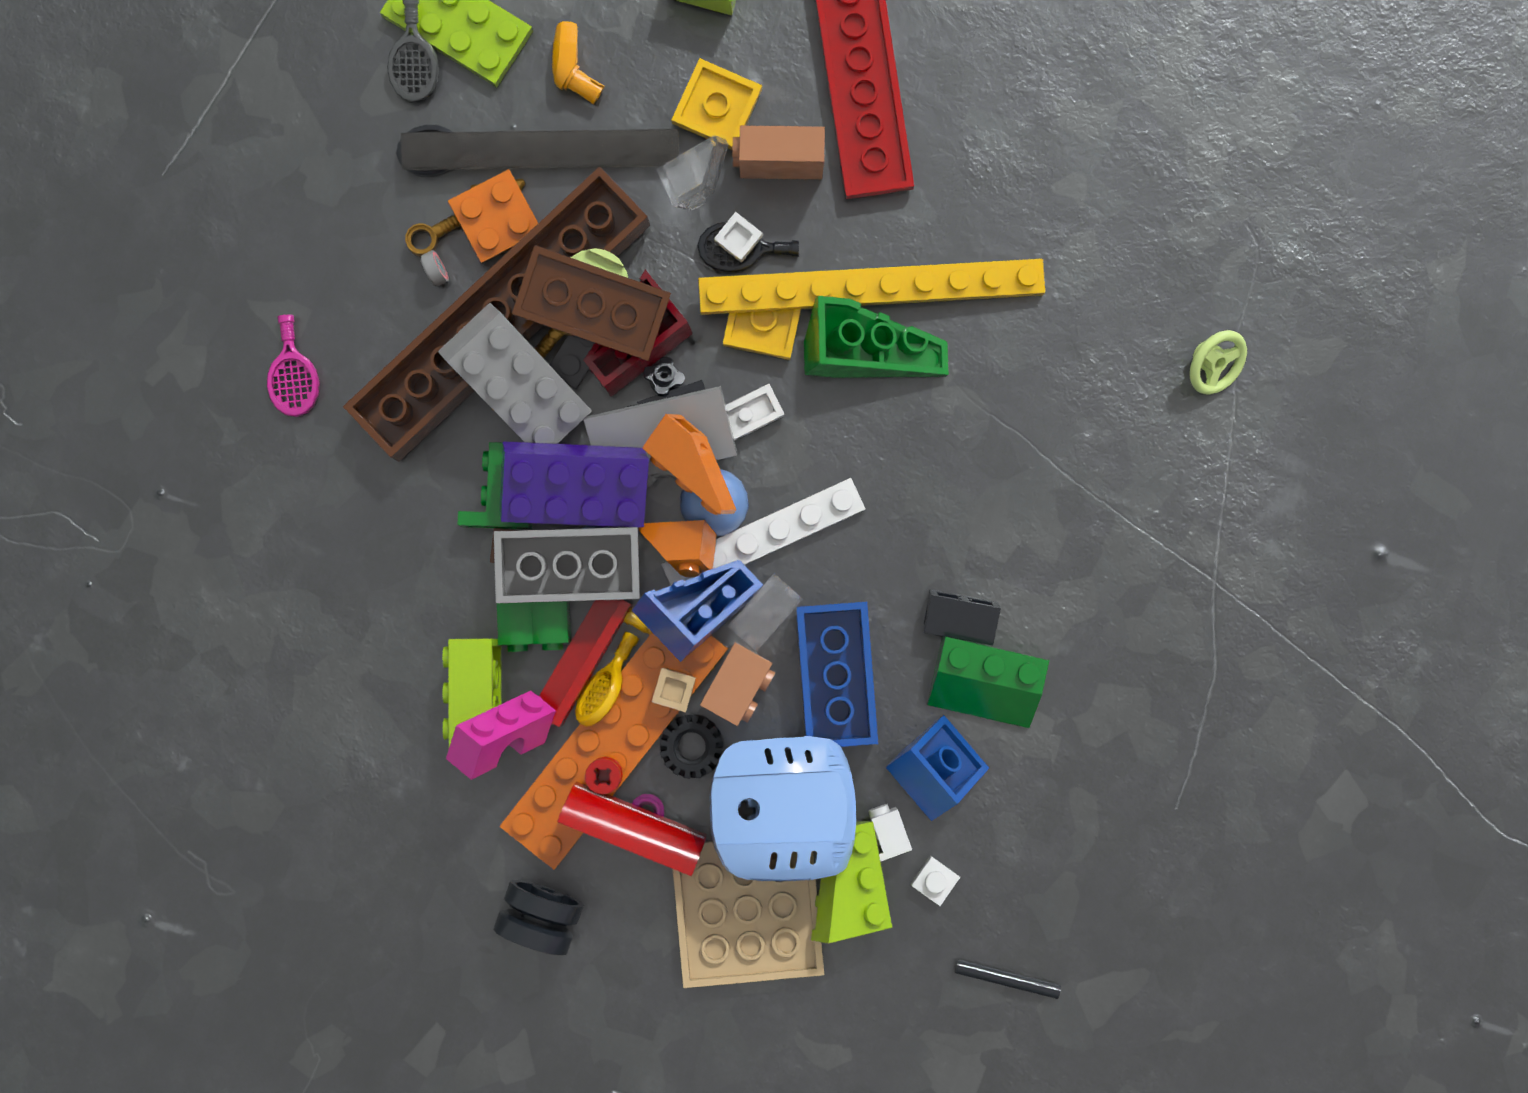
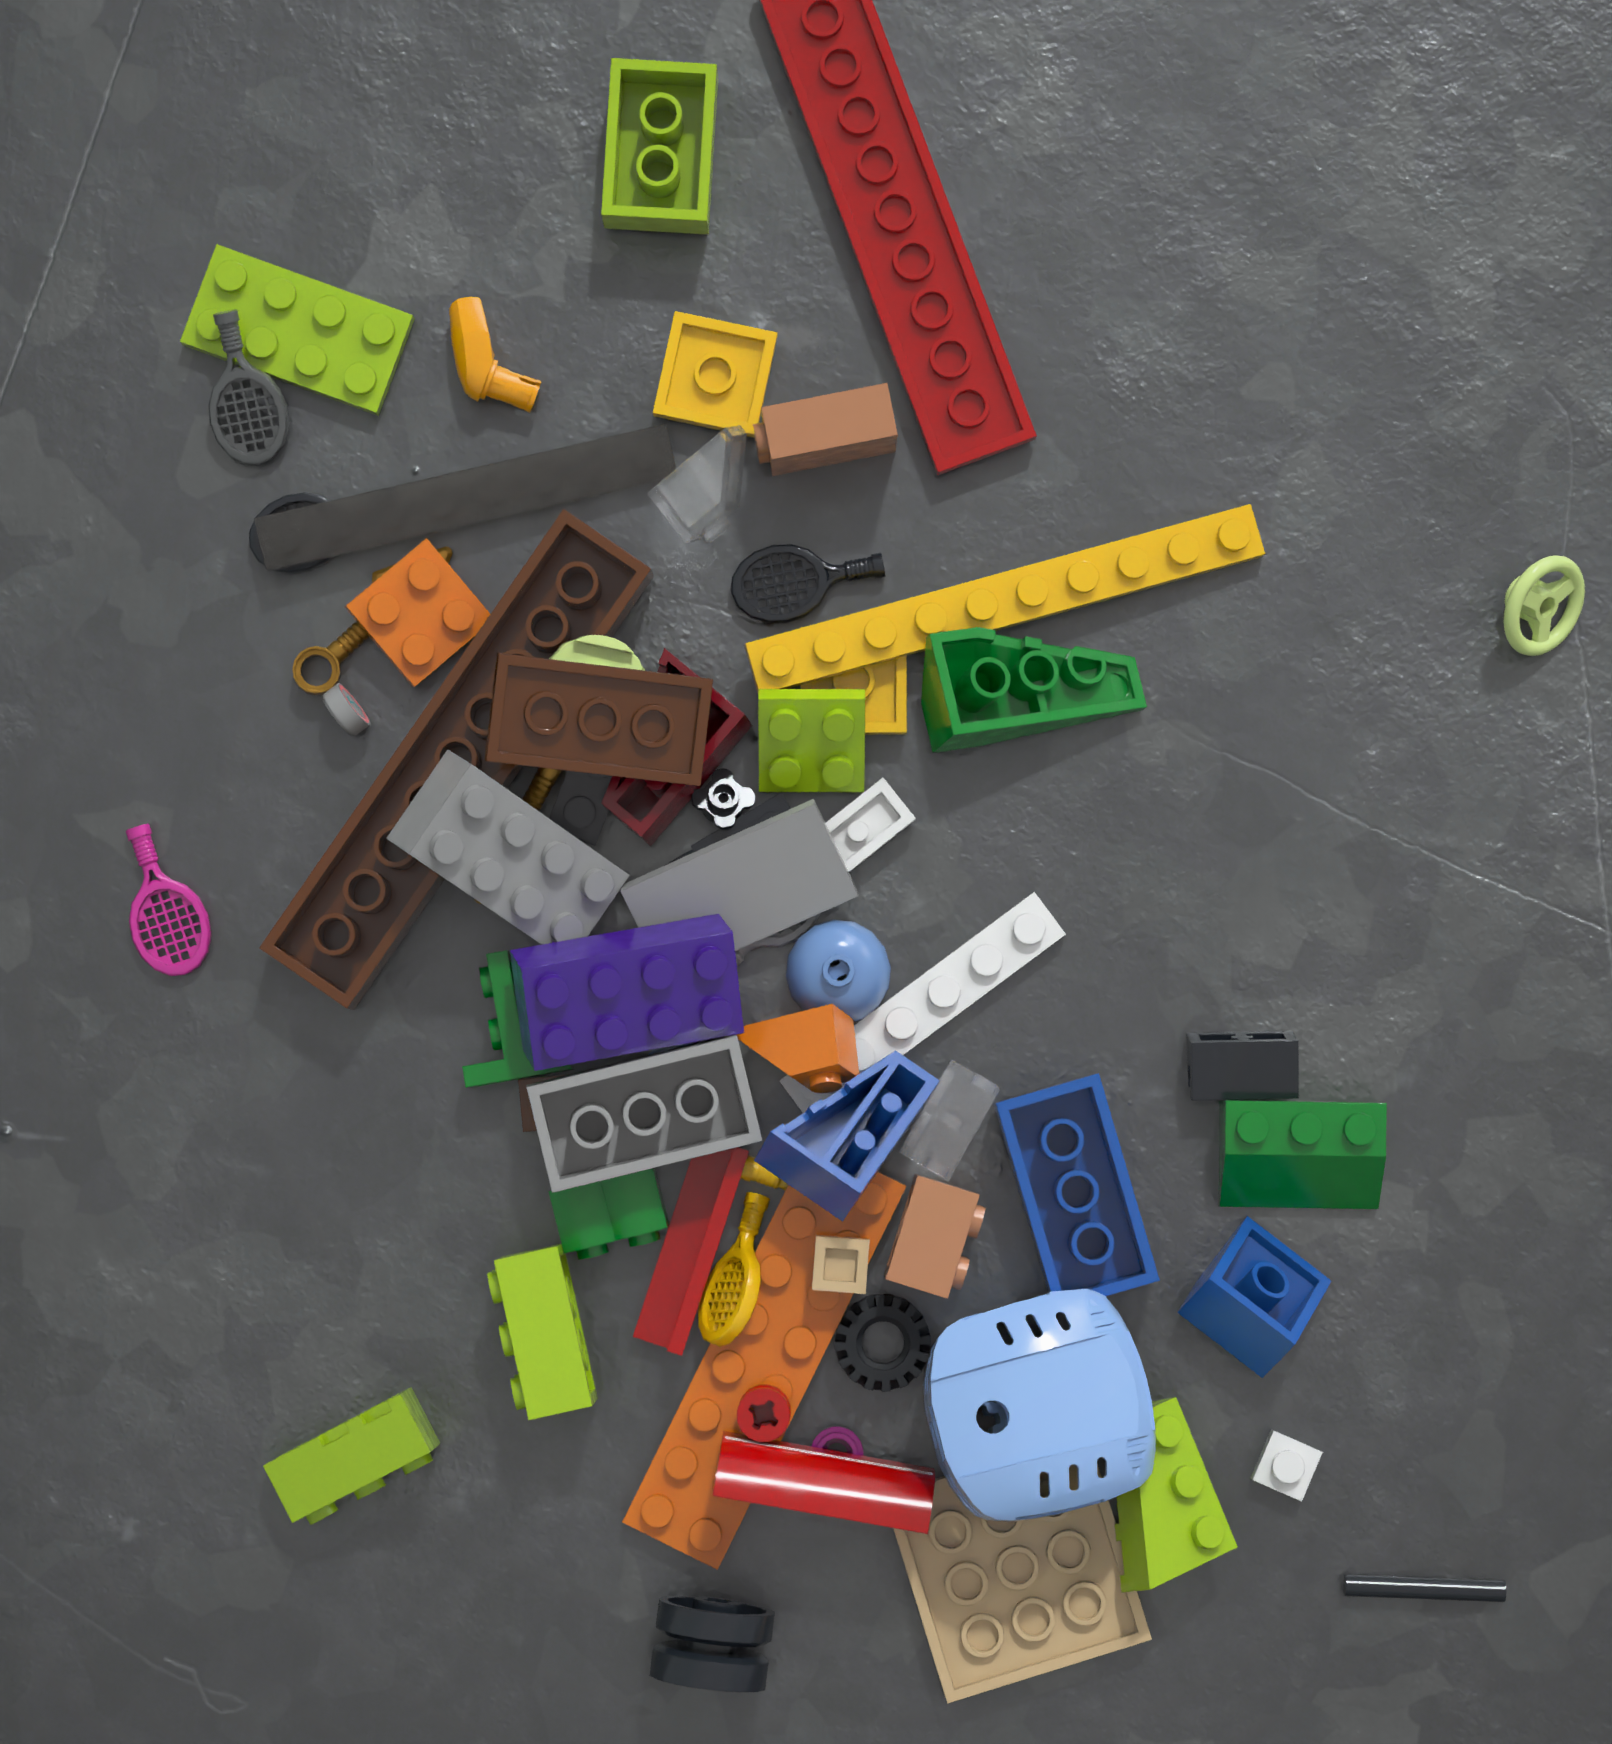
camera: 10 degrees left, 0 degrees up
dark pink arch [446,691,556,780] -> none
orange slope [642,414,737,515] -> none
white plate [714,212,763,263] -> none
white brick [868,804,912,862] -> none
none -> lime wedge [263,1387,440,1525]
none -> lime plate [758,689,865,792]

